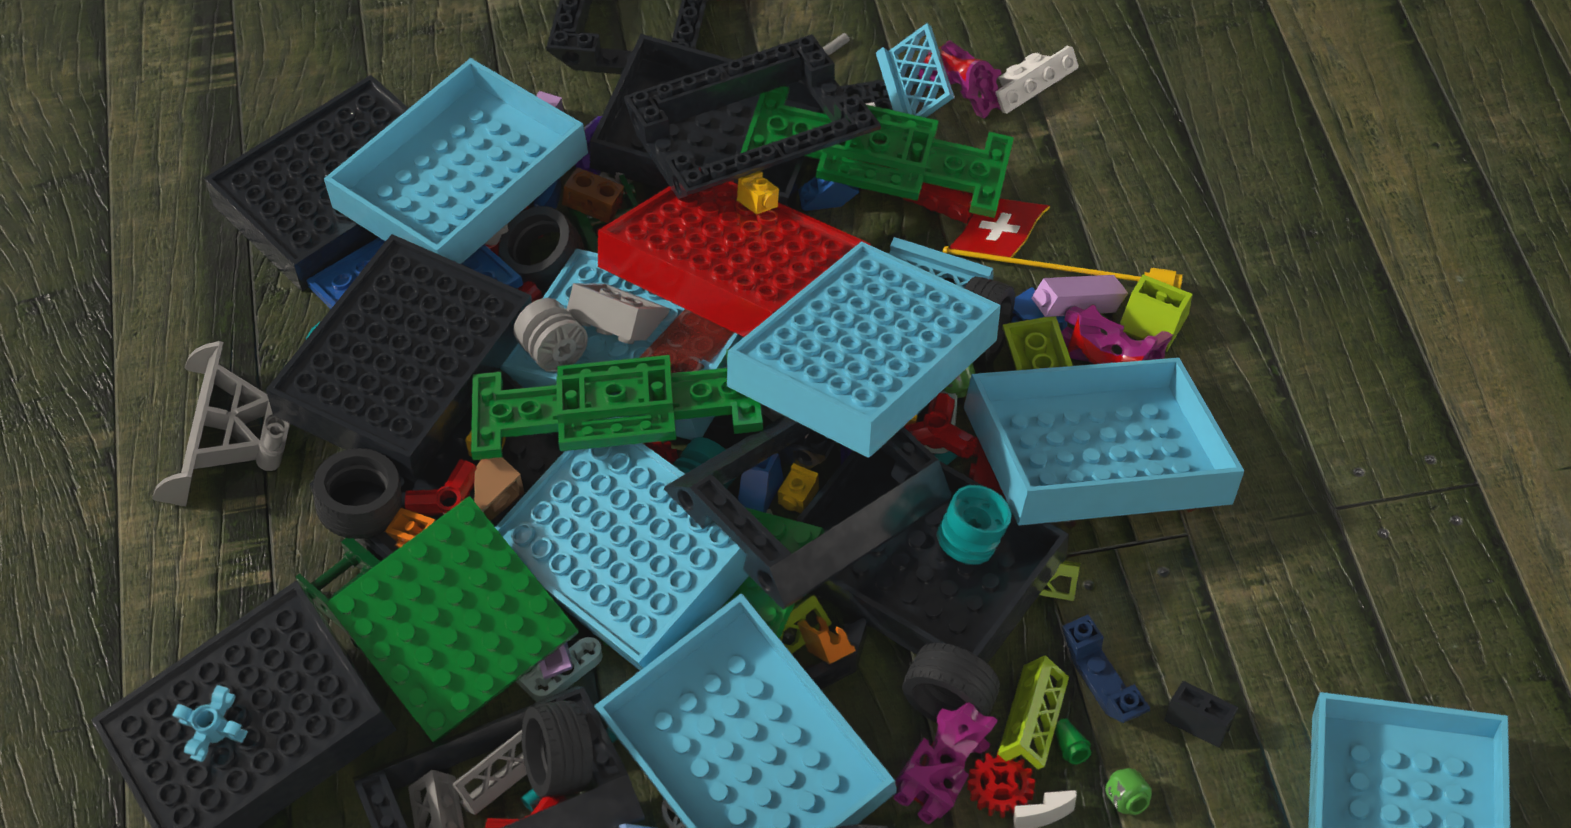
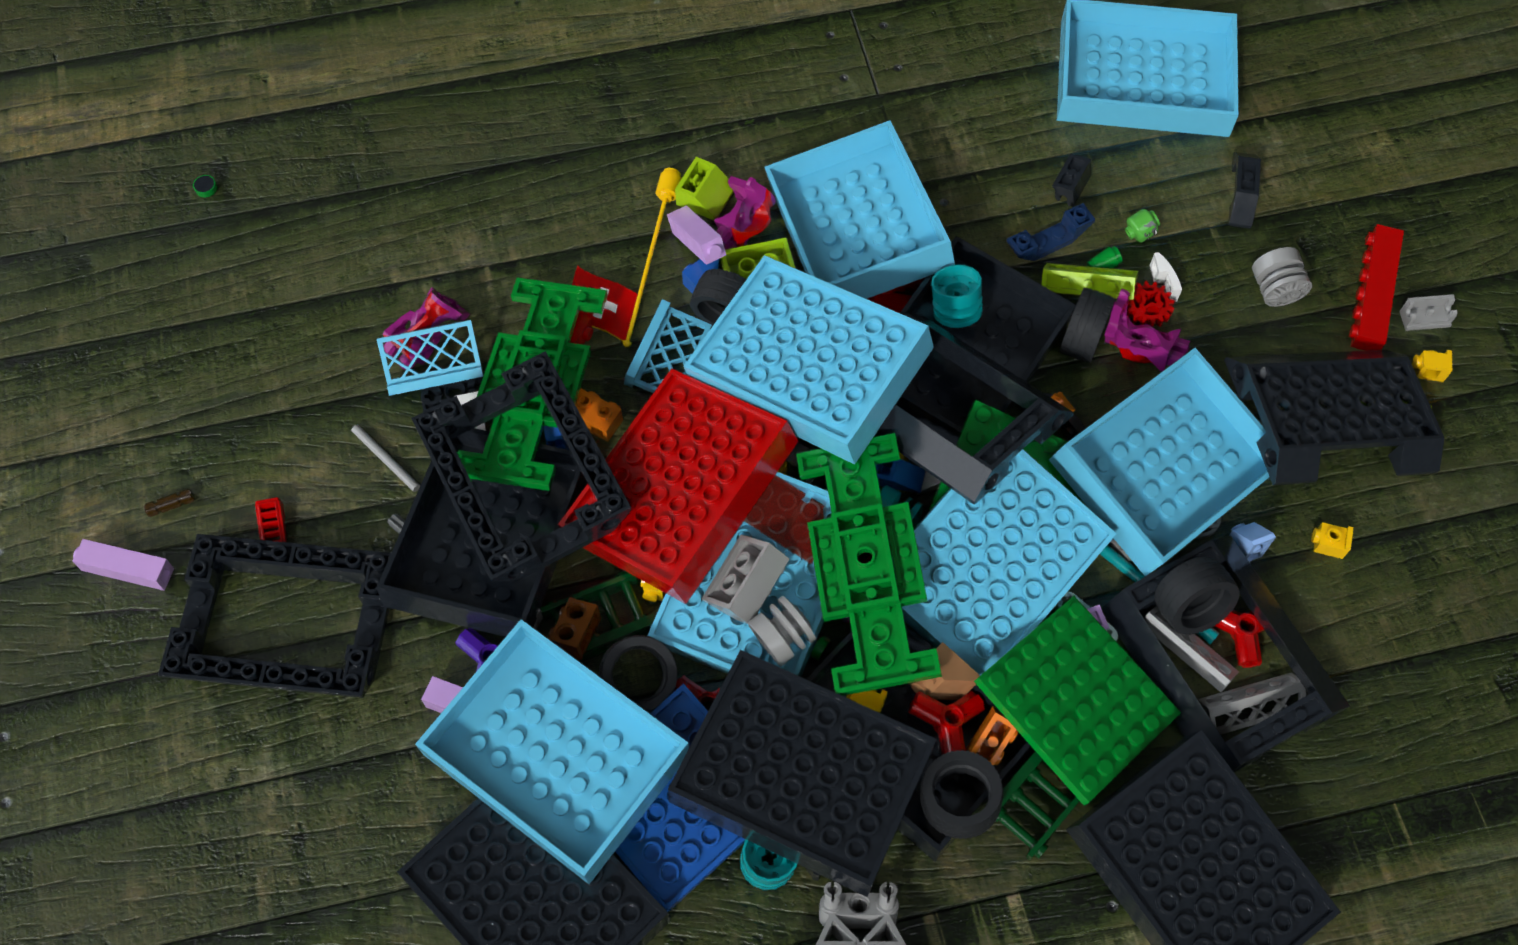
camera: 95 degrees left, 10 degrees up
medium azure pin [172,685,248,762] -> none
yellow brick [737,171,779,214] -> none
white bracket [996,46,1079,113] -> none
none -> orange brick [575,389,623,442]

